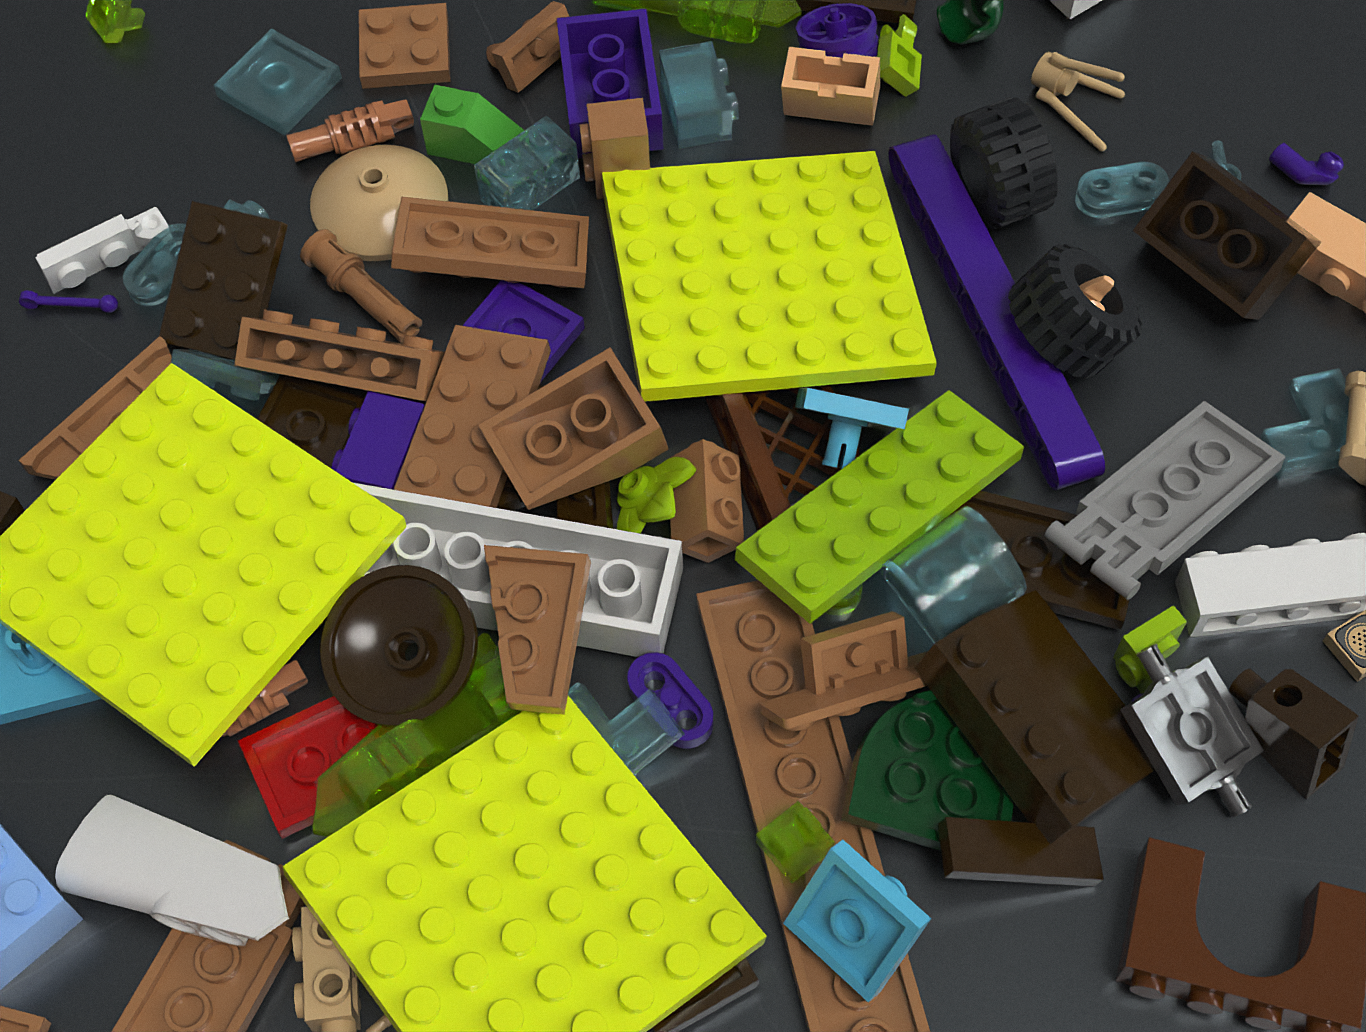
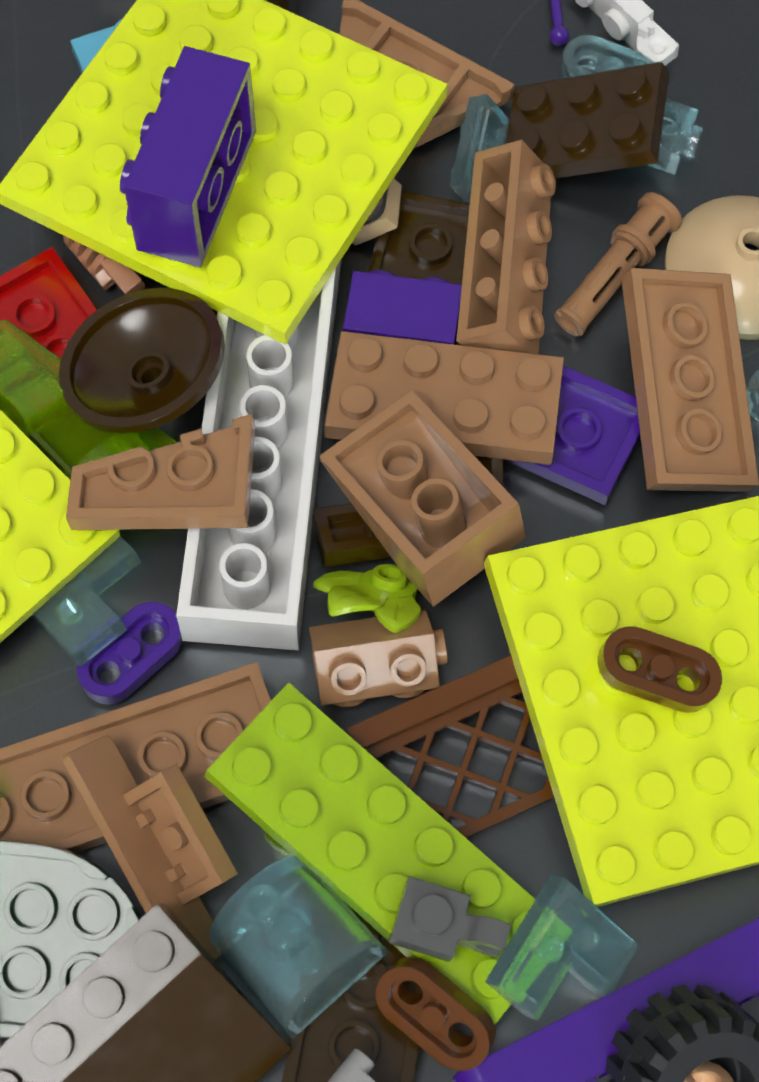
camera: 80 degrees right, 5 degrees up
medium azure tile [795,388,909,469] -> none
none -> dark purple brick [120,46,256,268]
none -> reddish brown plate [376,957,495,1071]
none -> dark grey plate [388,876,511,962]
none -> clear light blue tile [485,874,640,1021]
none -> reddish brown plate [597,626,722,713]

